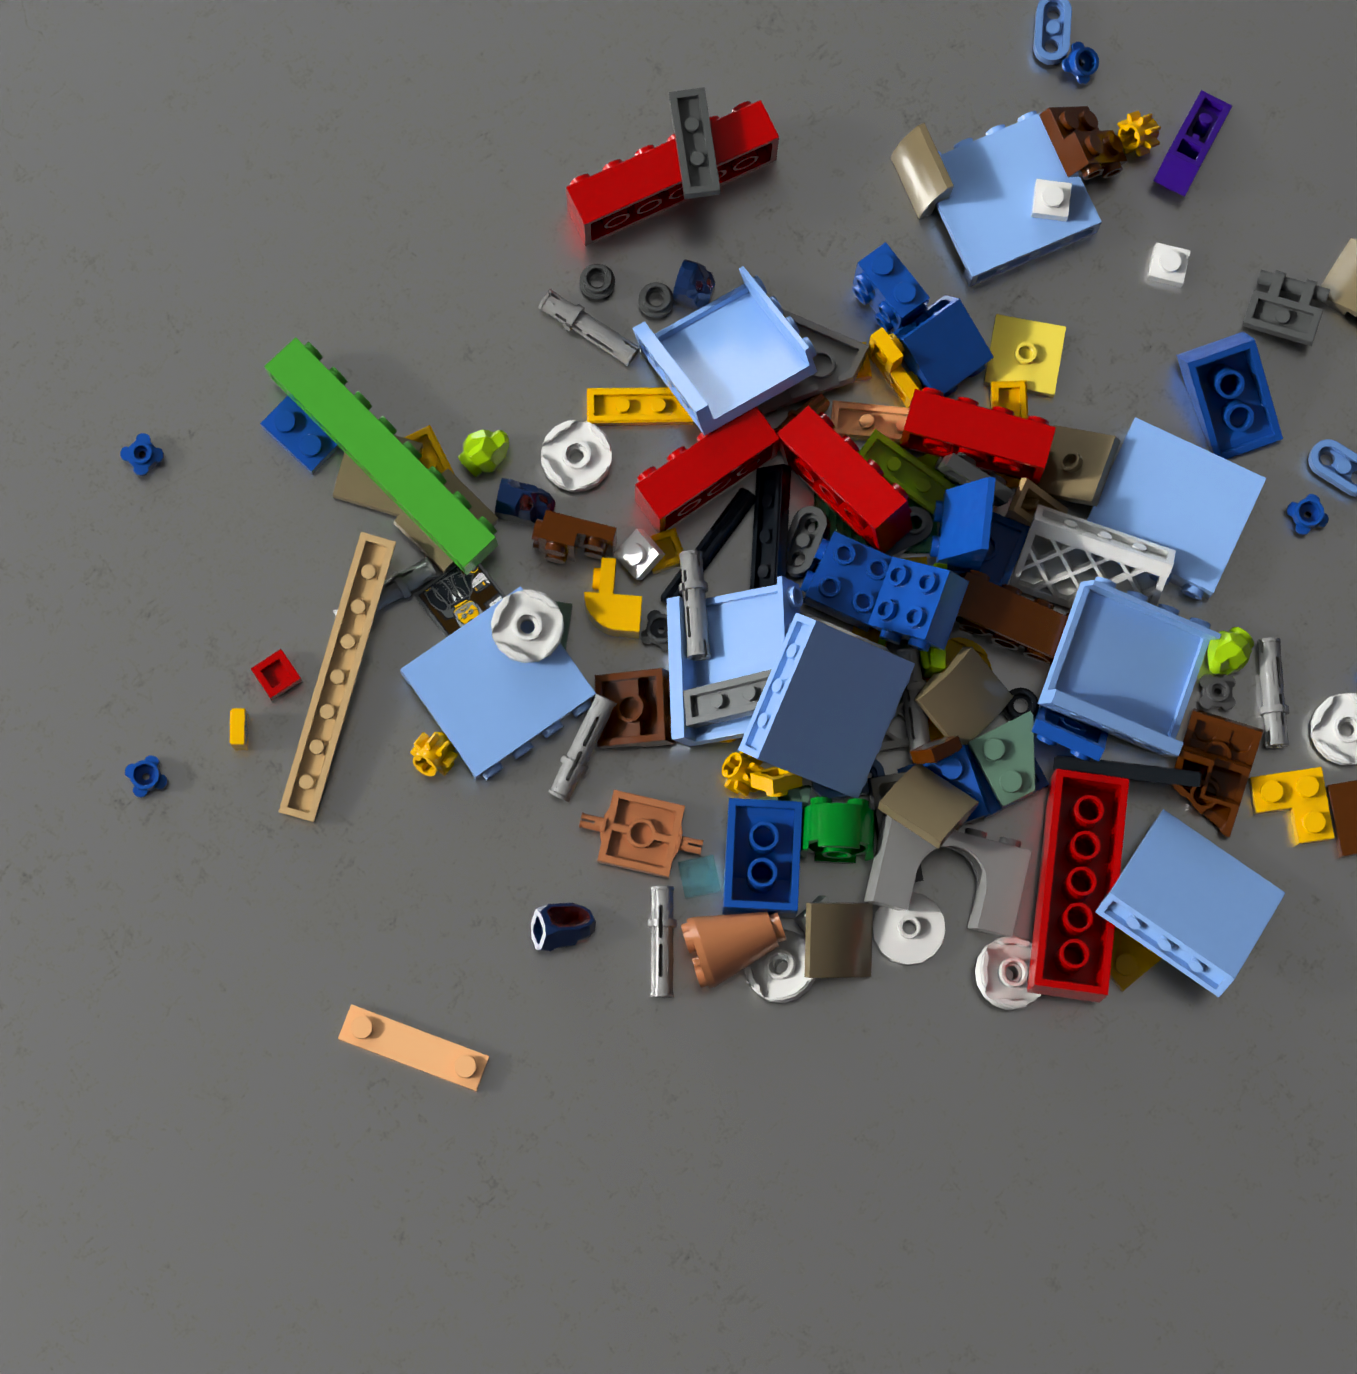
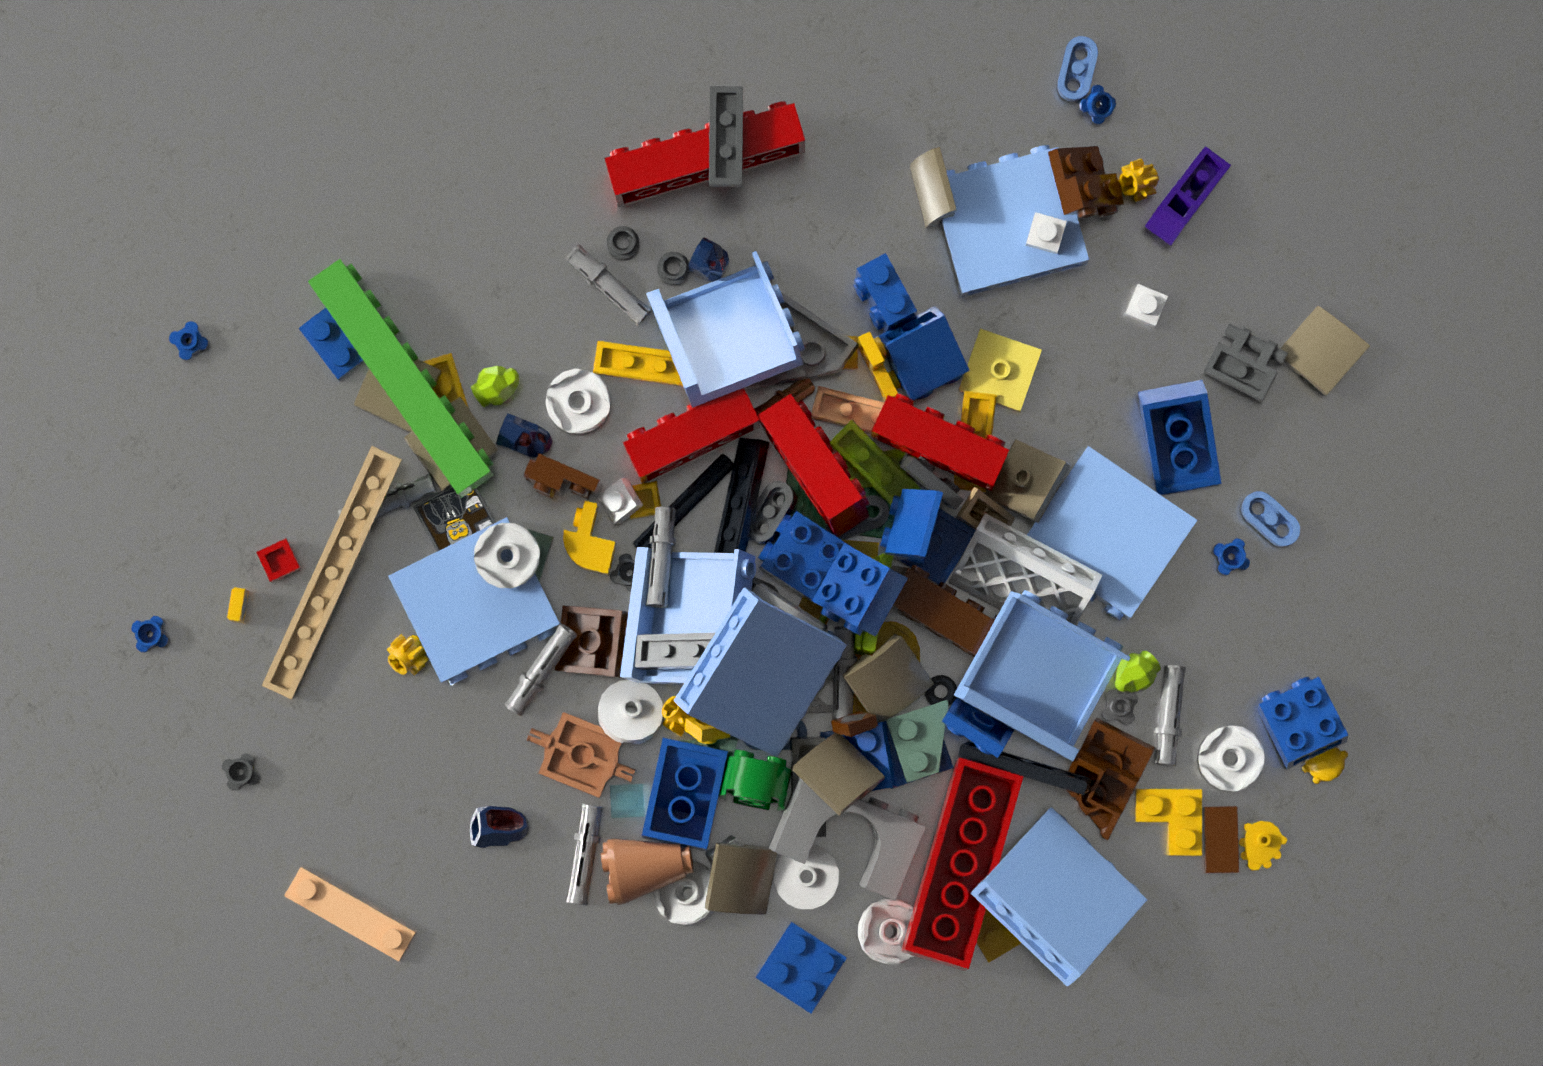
camera: 15 degrees right, 5 degrees up
none -> dark grey plate [222,753,259,791]
none -> white plate [598,680,663,744]
none -> blue plate [755,922,847,1014]

